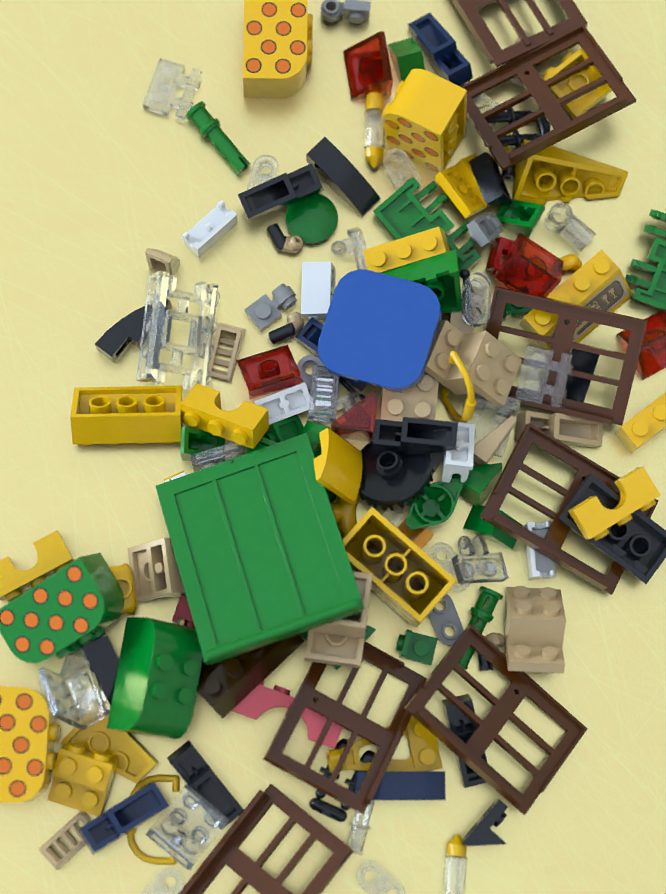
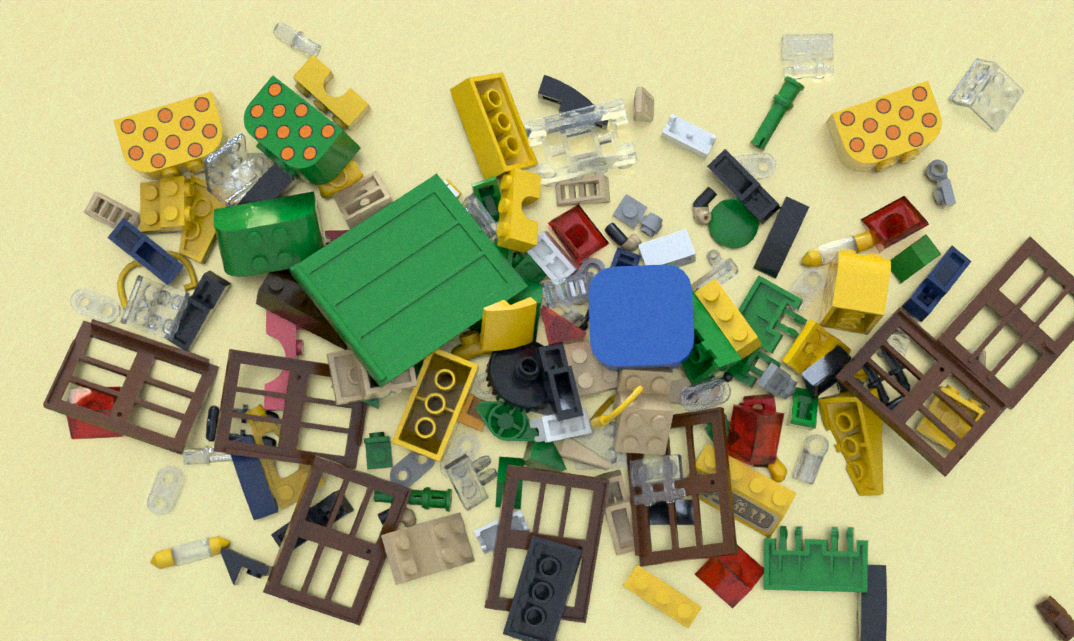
camera: 80 degrees right, 5 degrees up
yellow arch [568,467,660,541] -> none

